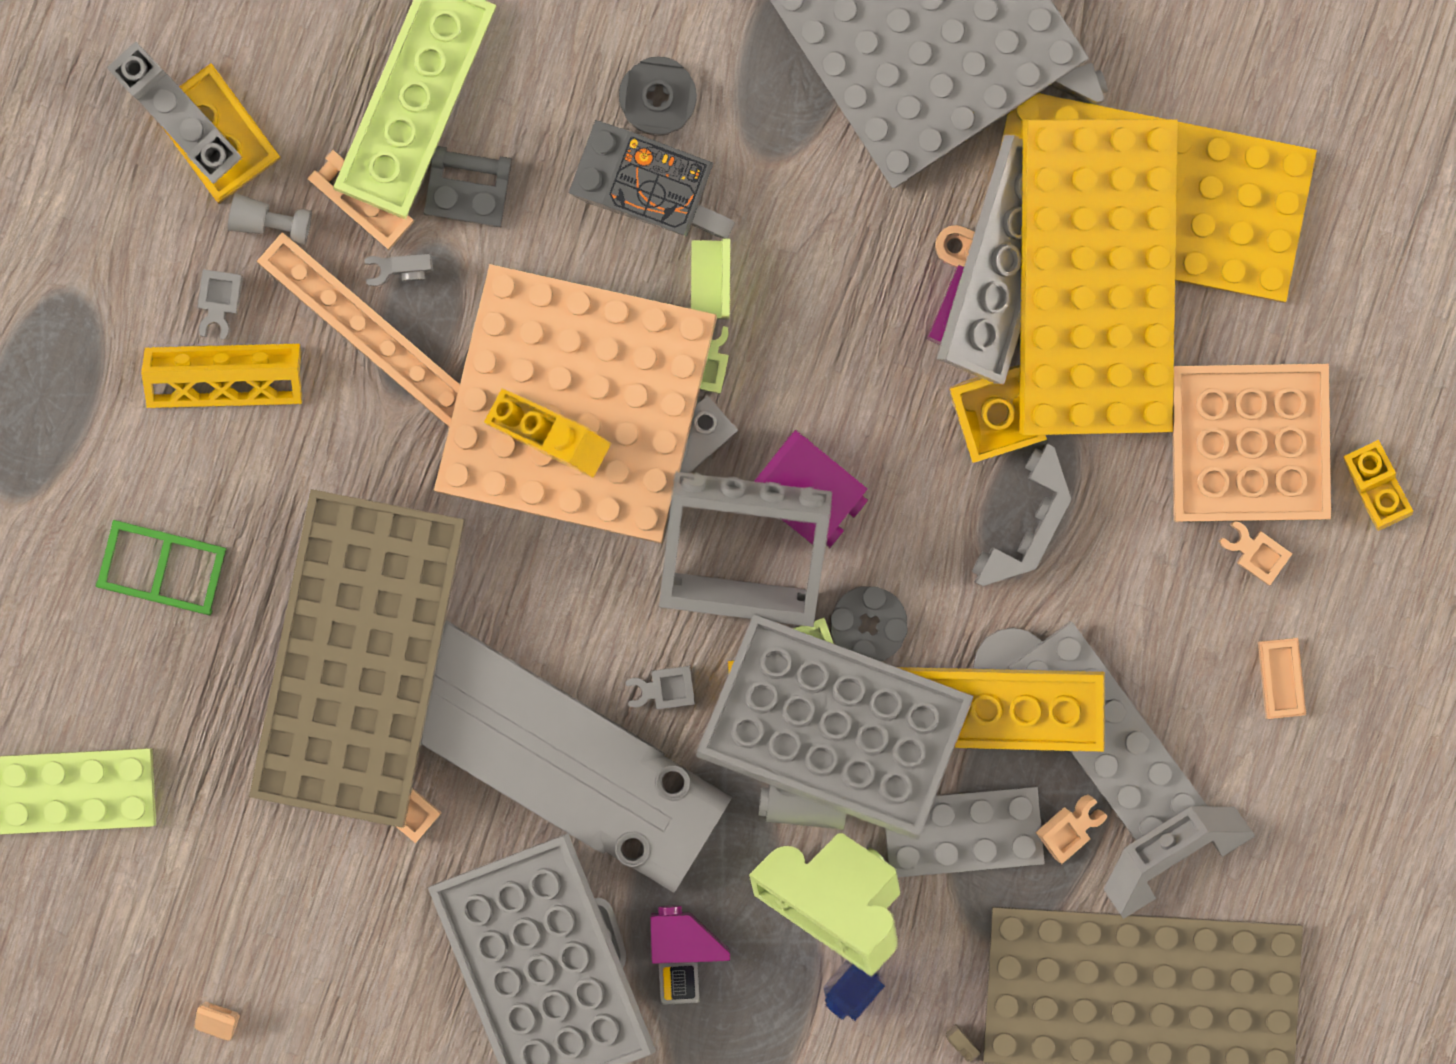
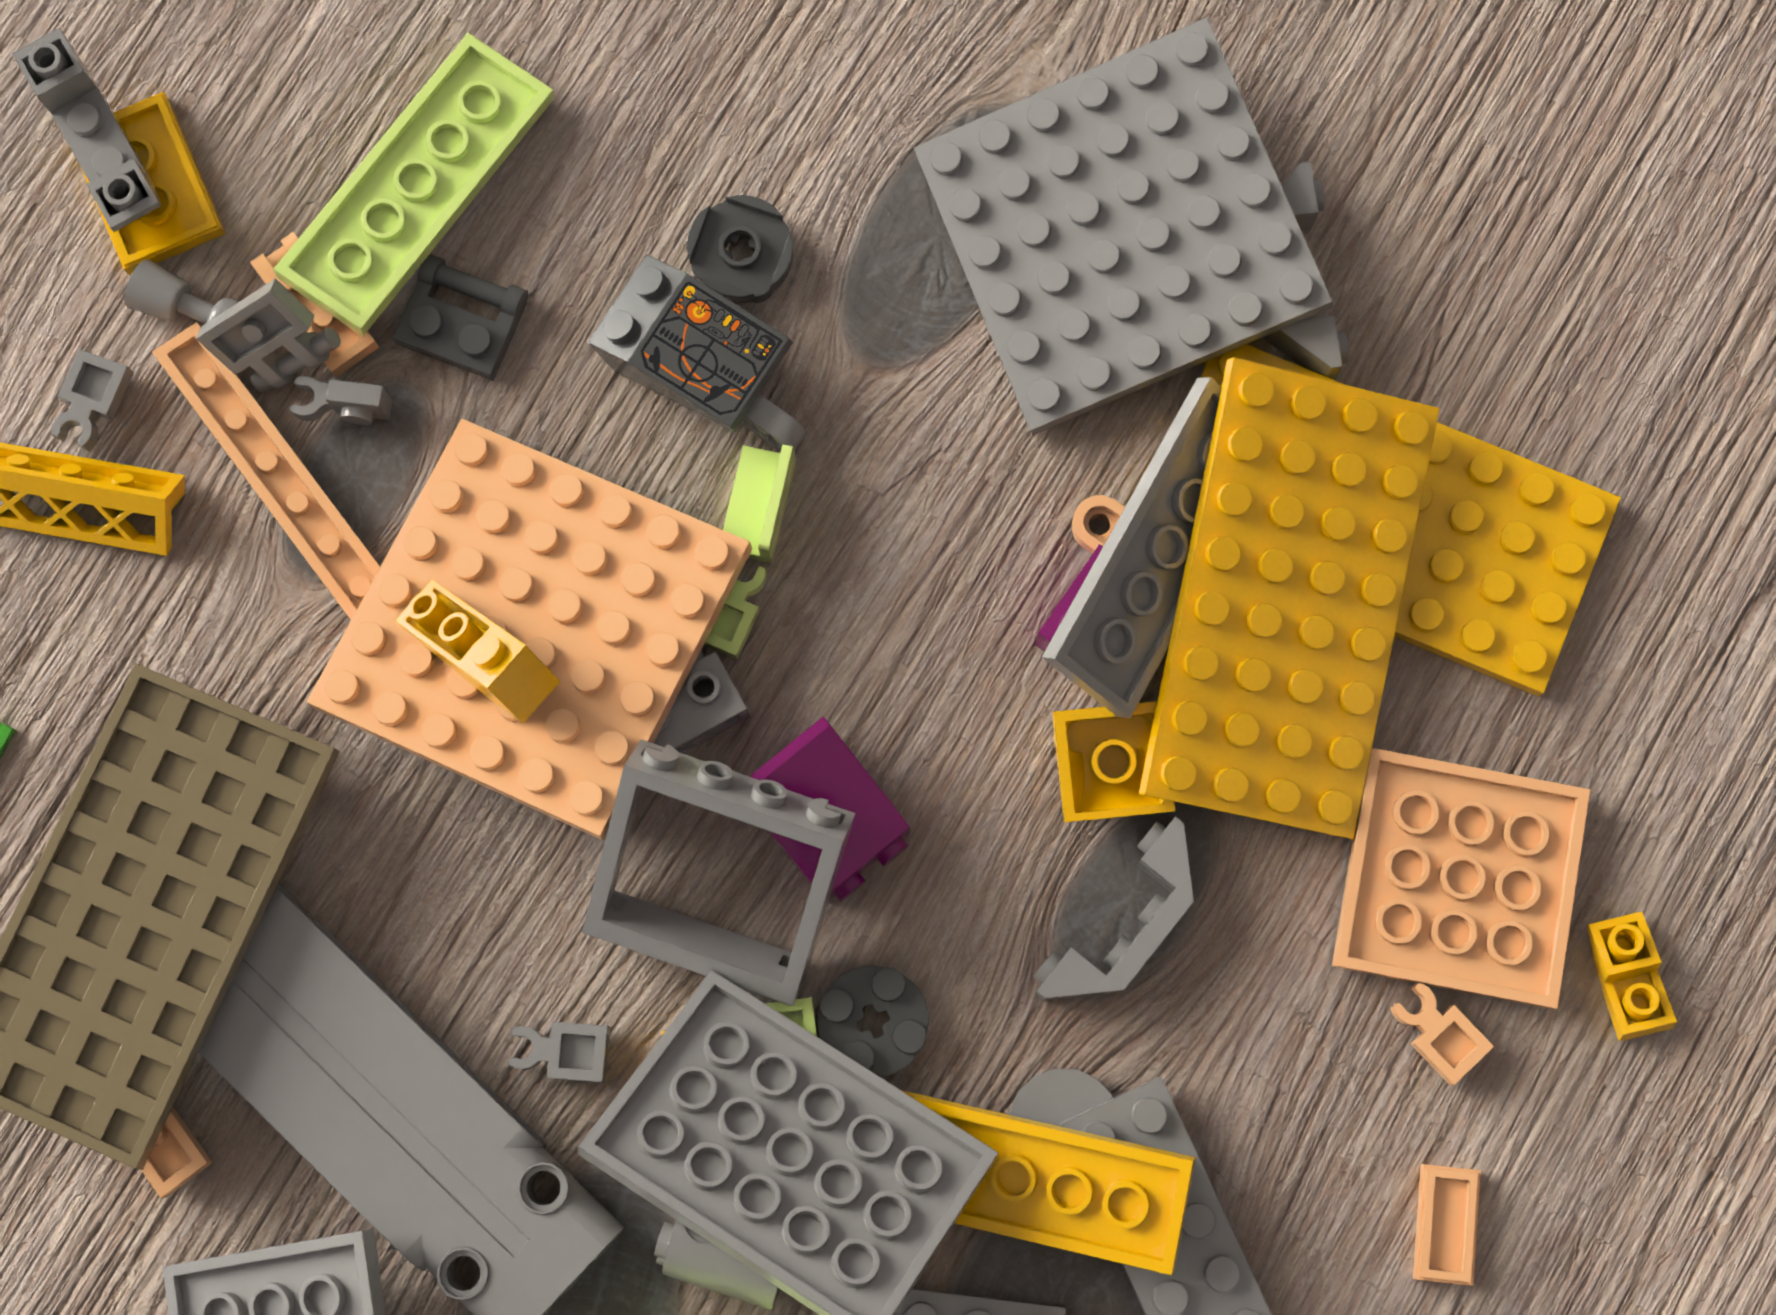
camera: 20 degrees right, 10 degrees down
none -> light grey plate [196,278,341,393]

